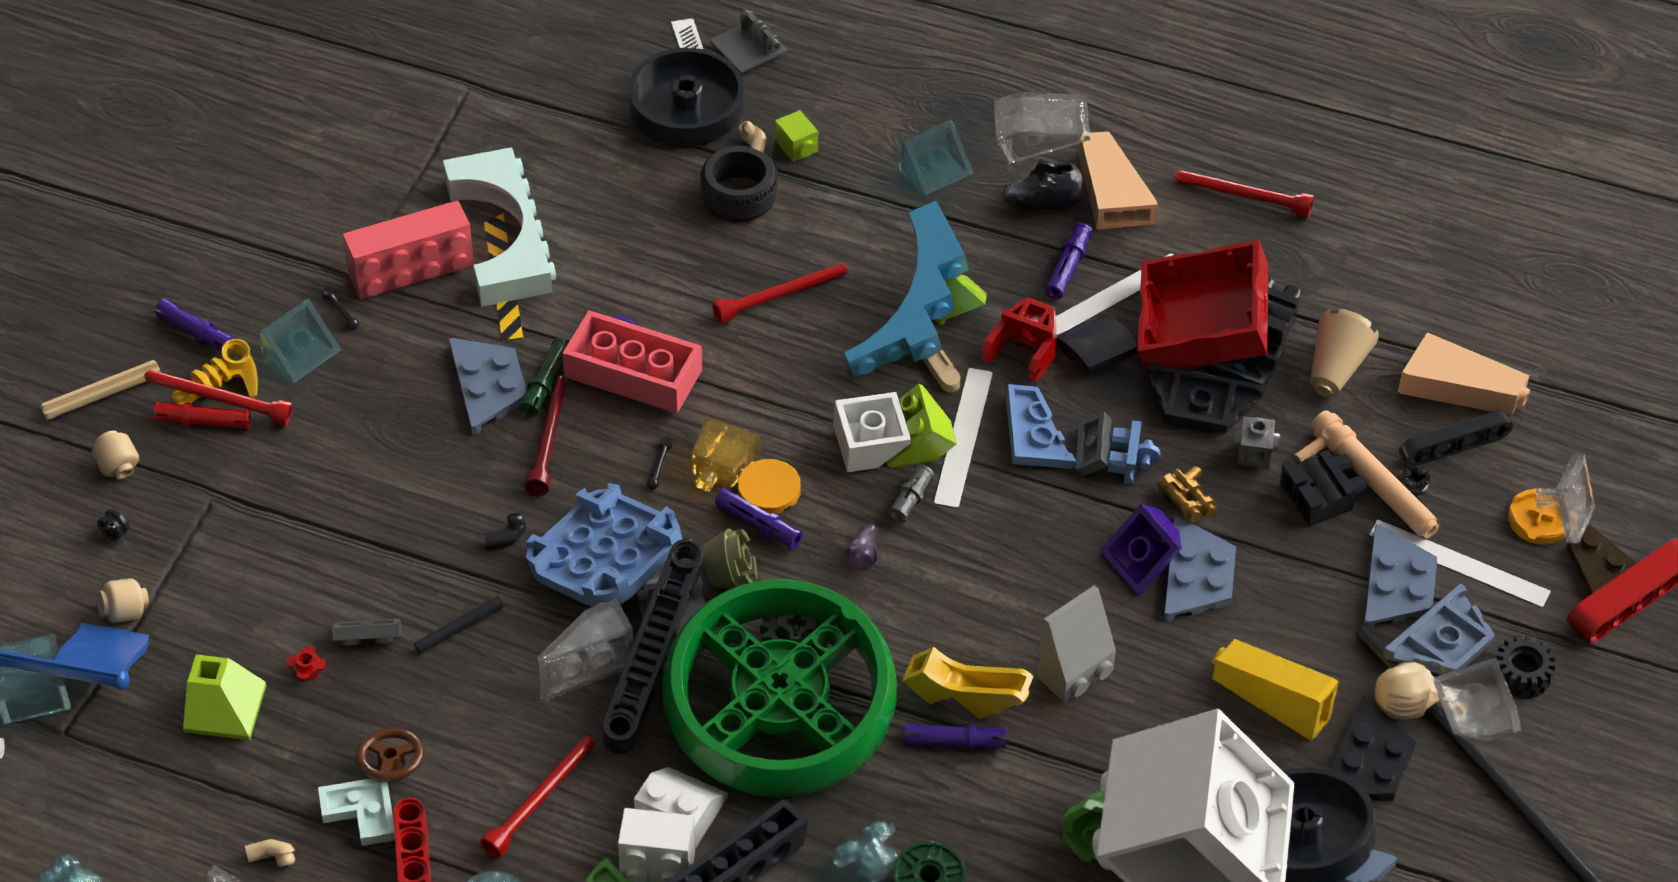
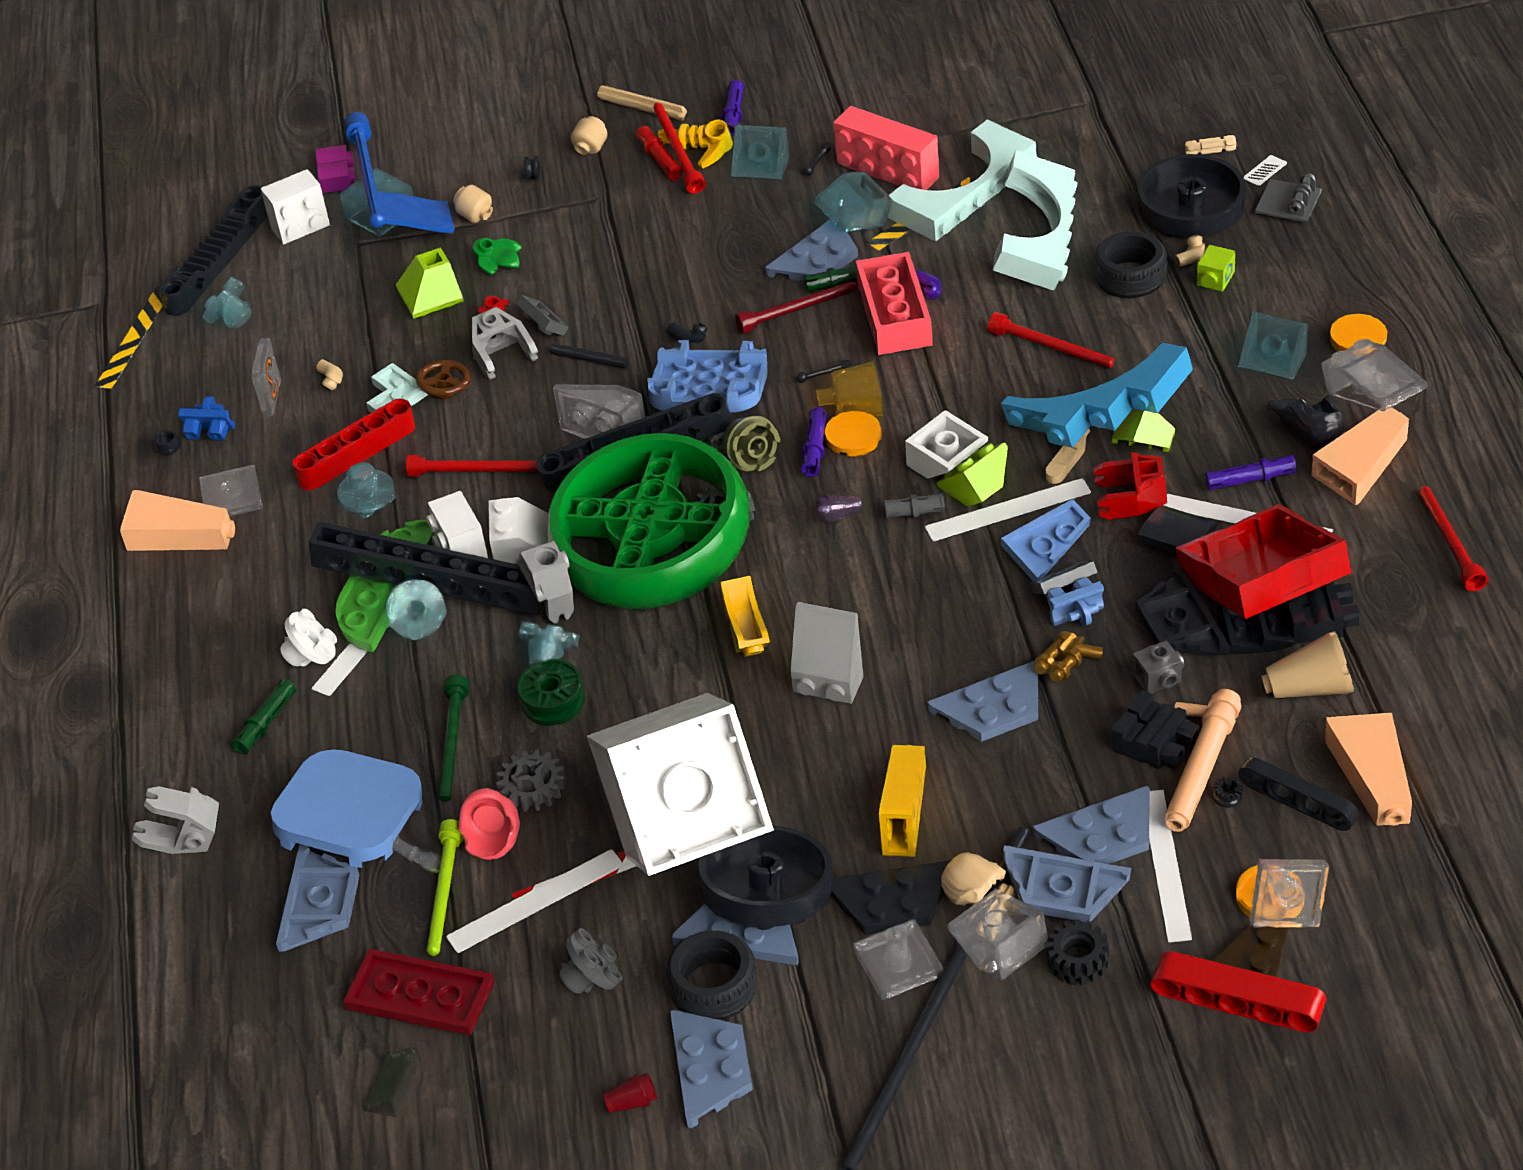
camera: 65 degrees right, 5 degrees down
dark purple pin [905,723,1007,750] -> none
dark purple slope [1100,504,1182,595] -> none
none -> light grey piece [472,307,538,380]
none -> green plate [473,238,521,275]
none -> light grey piece [517,541,574,623]
none -> clear light blue slope [814,171,893,232]
none -> clear tile [853,919,944,1001]
none -> light aqua arch [993,150,1077,290]
none -> tan axle [1185,135,1237,155]
none -> light orange tile [1330,314,1387,358]

